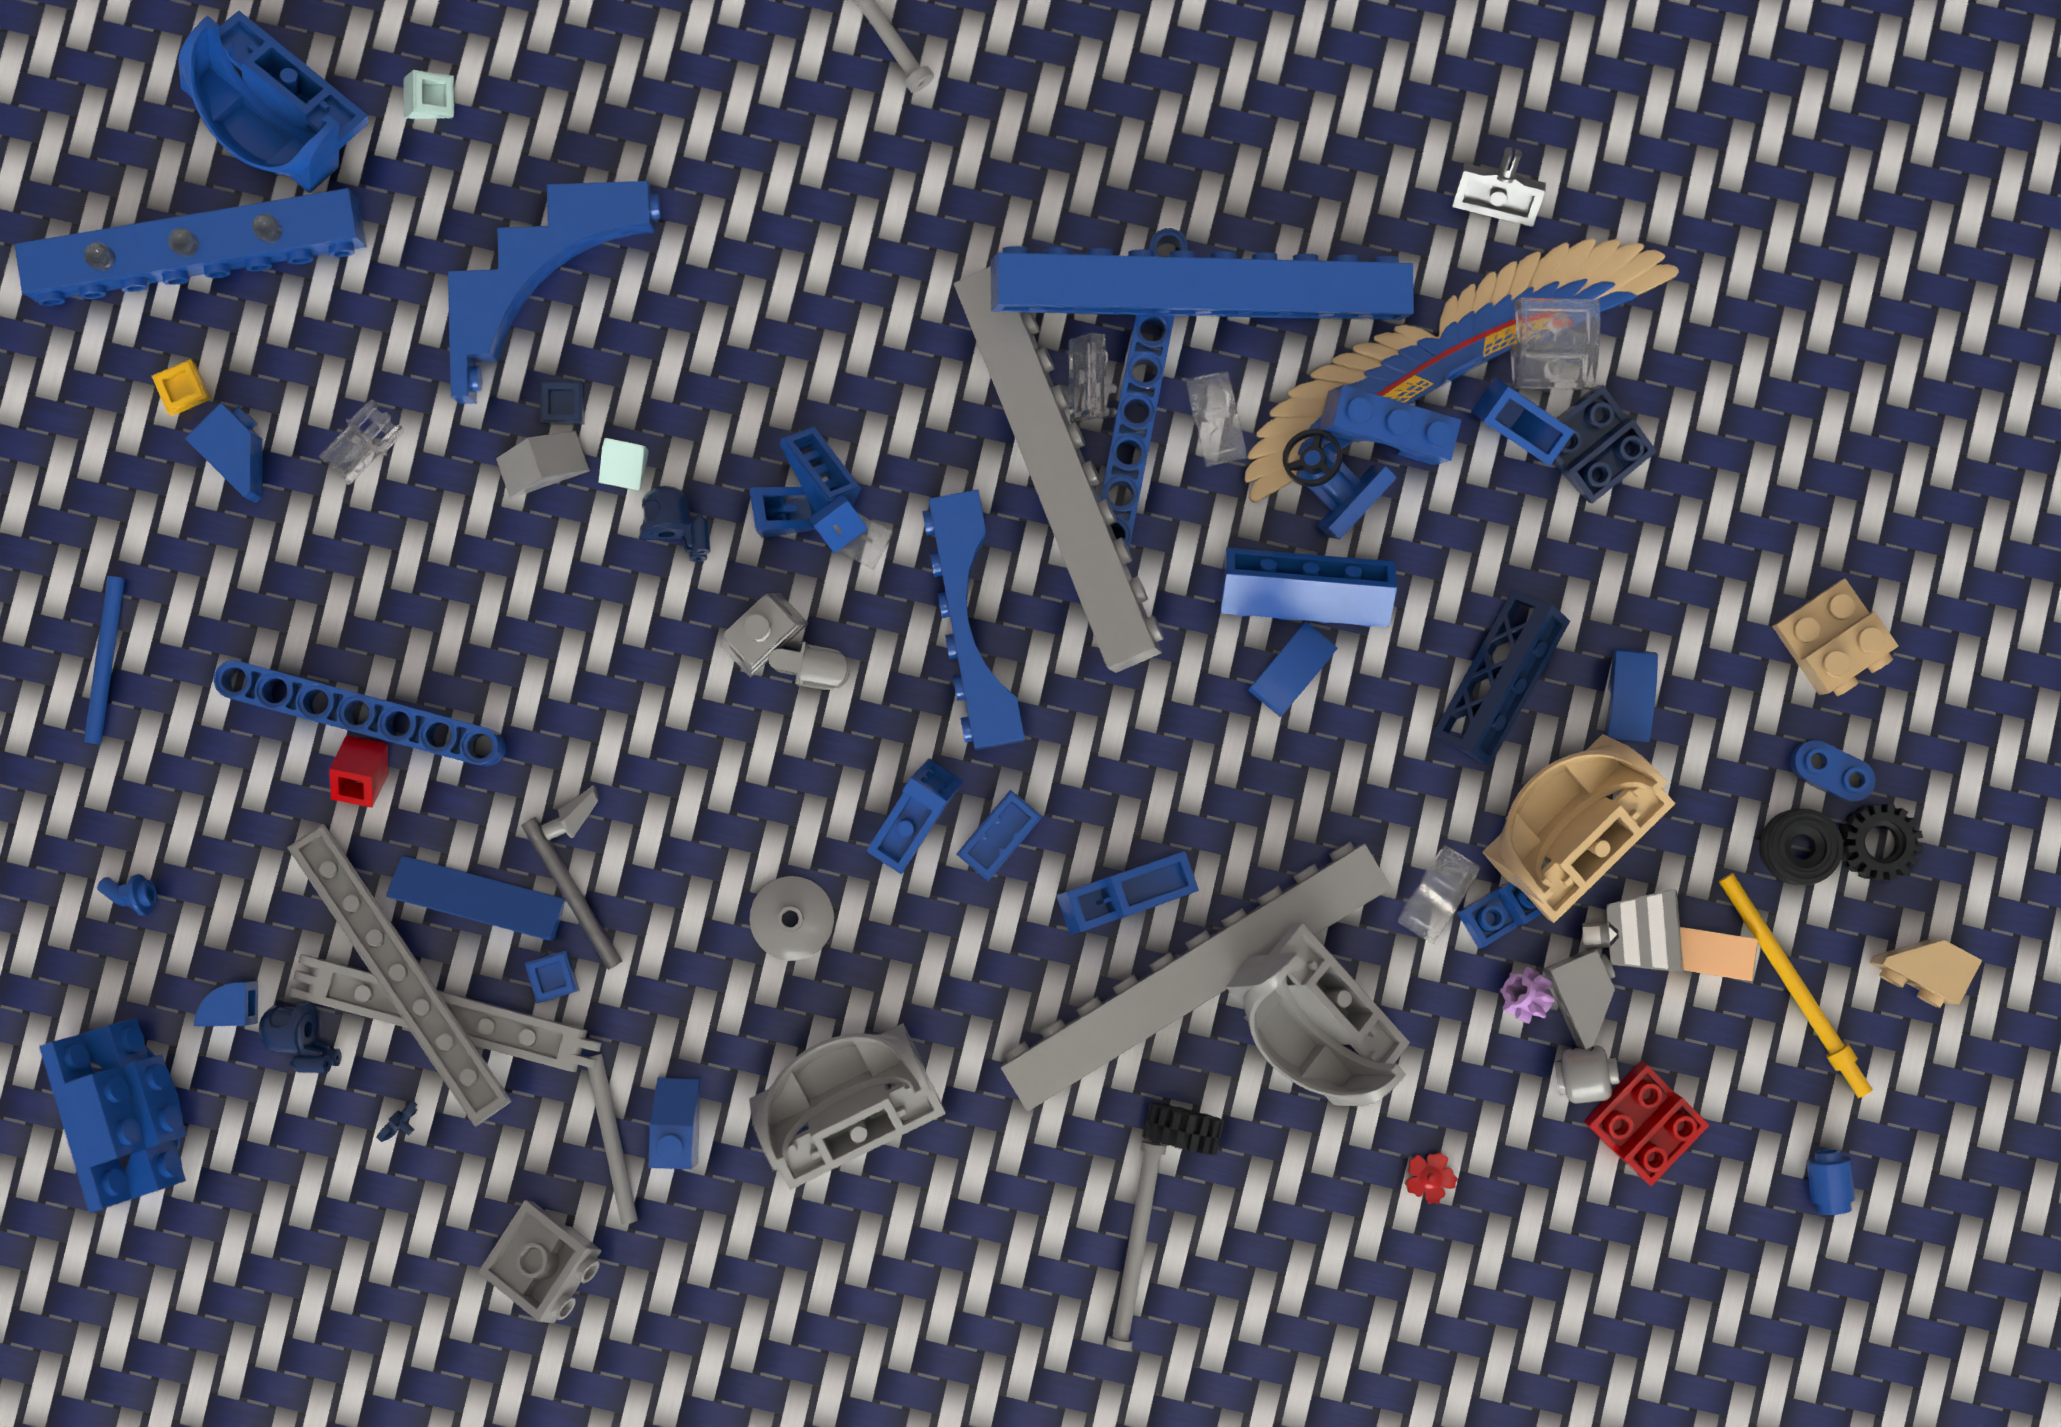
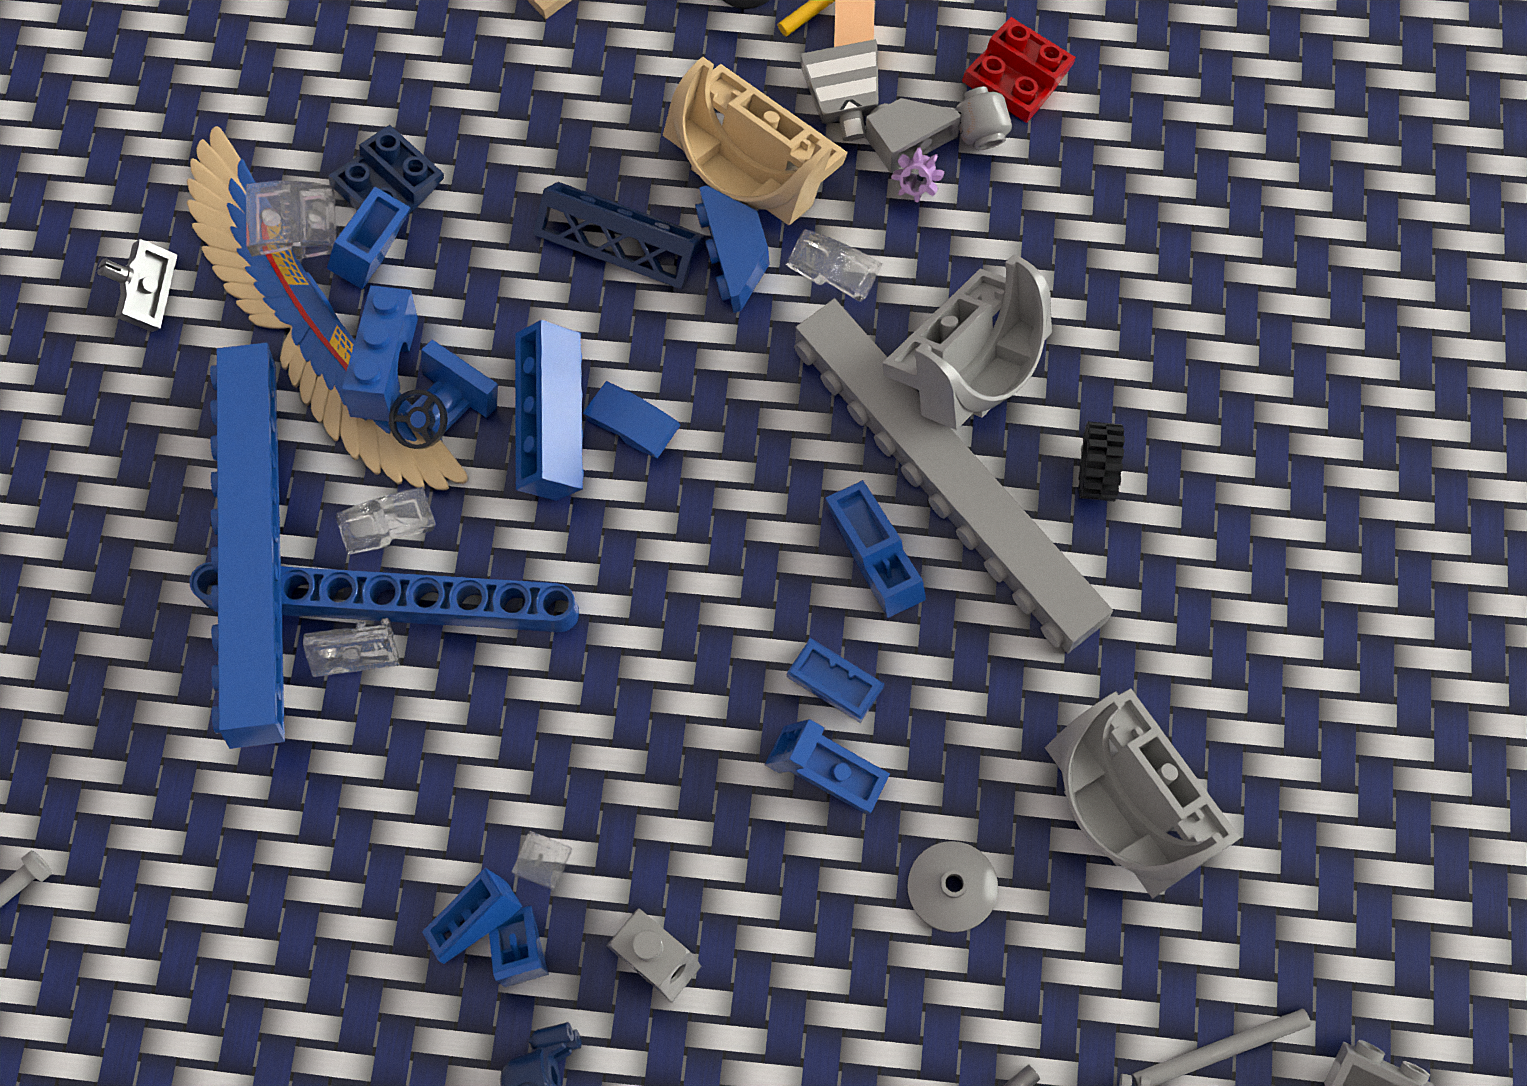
camera: 90 degrees left, 15 degrees down
blue slope [648,1077,701,1169] -> none
light grey arm [768,642,850,690] -> none
blue tile [809,494,868,554] -> none
blue arch [922,490,1025,750] -> none
light grey brick [953,266,1164,673] -> none
light grey bar [1106,1141,1167,1351] -> none
red plant [1405,1152,1458,1204] -> none
blue slope [1457,882,1542,949] -> none
blue slope [1605,648,1658,742] -> none
none -> blue slope [695,186,770,313]

